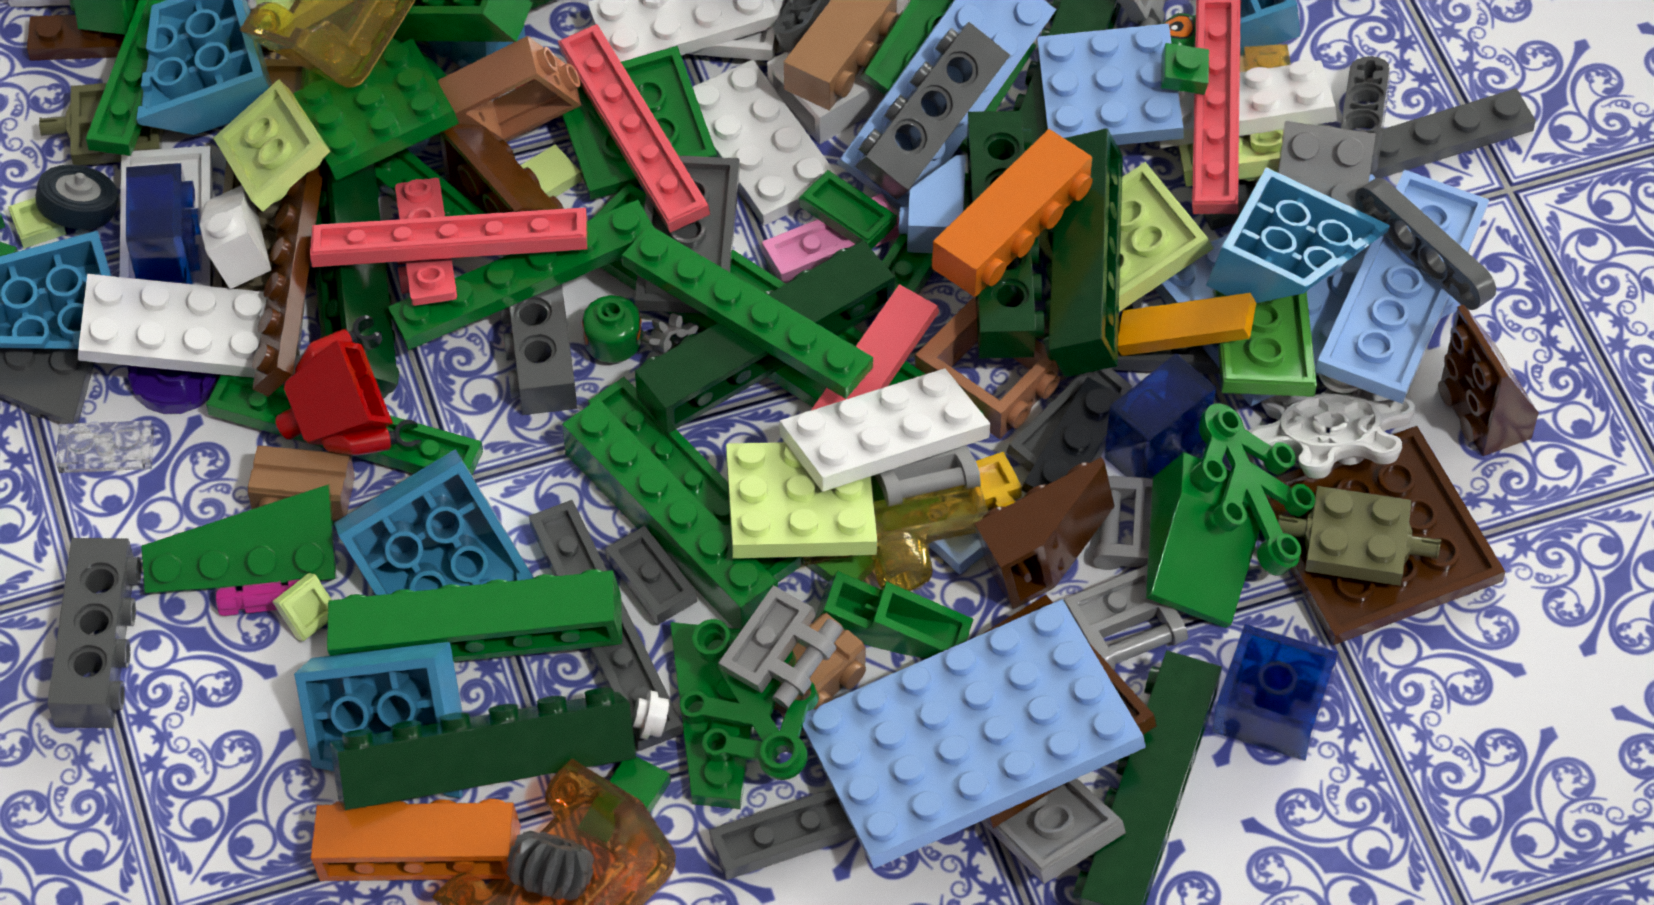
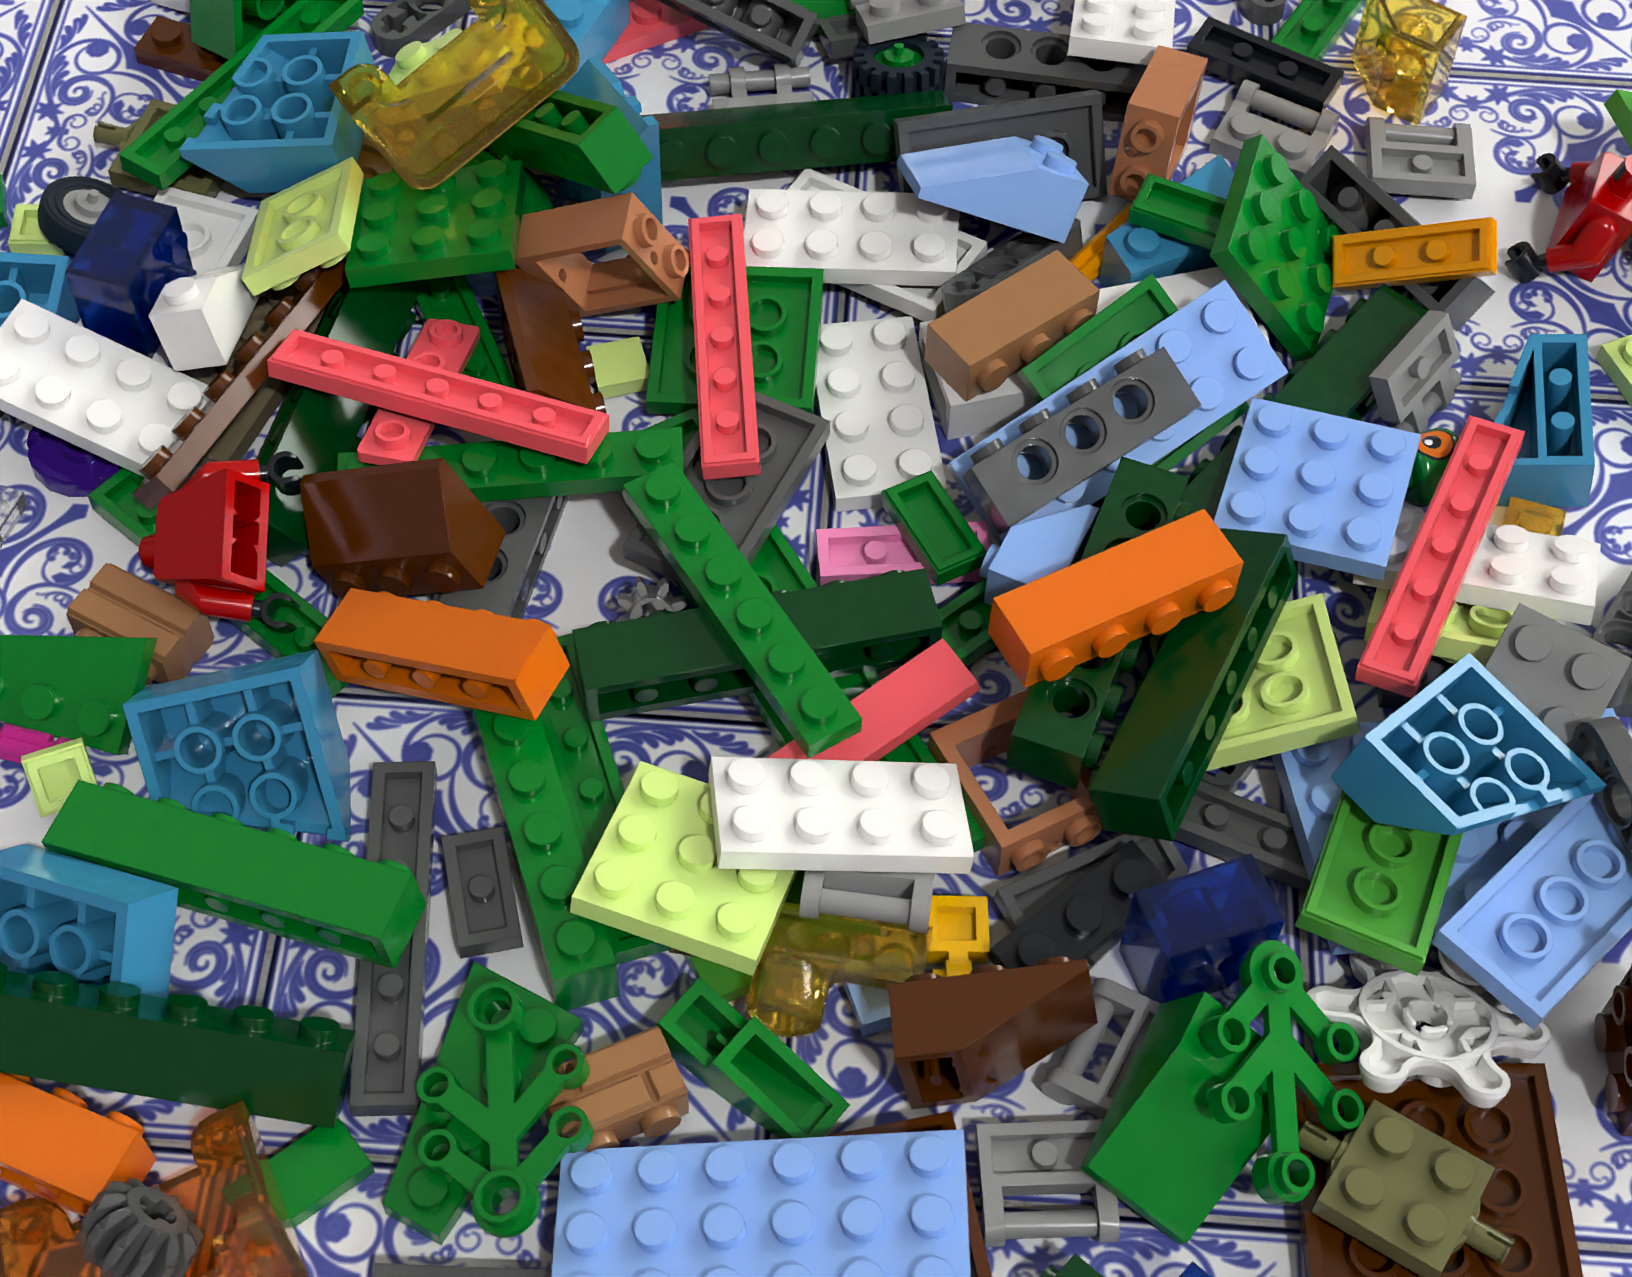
camera: 20 degrees right, 0 degrees up
green head [582,295,643,363] -> none
white plate [632,690,669,740] -> none
light grey plate [718,585,843,709] -> none
light orange tile [1118,293,1256,356] -> none
green plate [1161,43,1209,95] -> none
none -> reddish brown slope [299,458,506,598]
none -> orange brick [314,588,570,721]

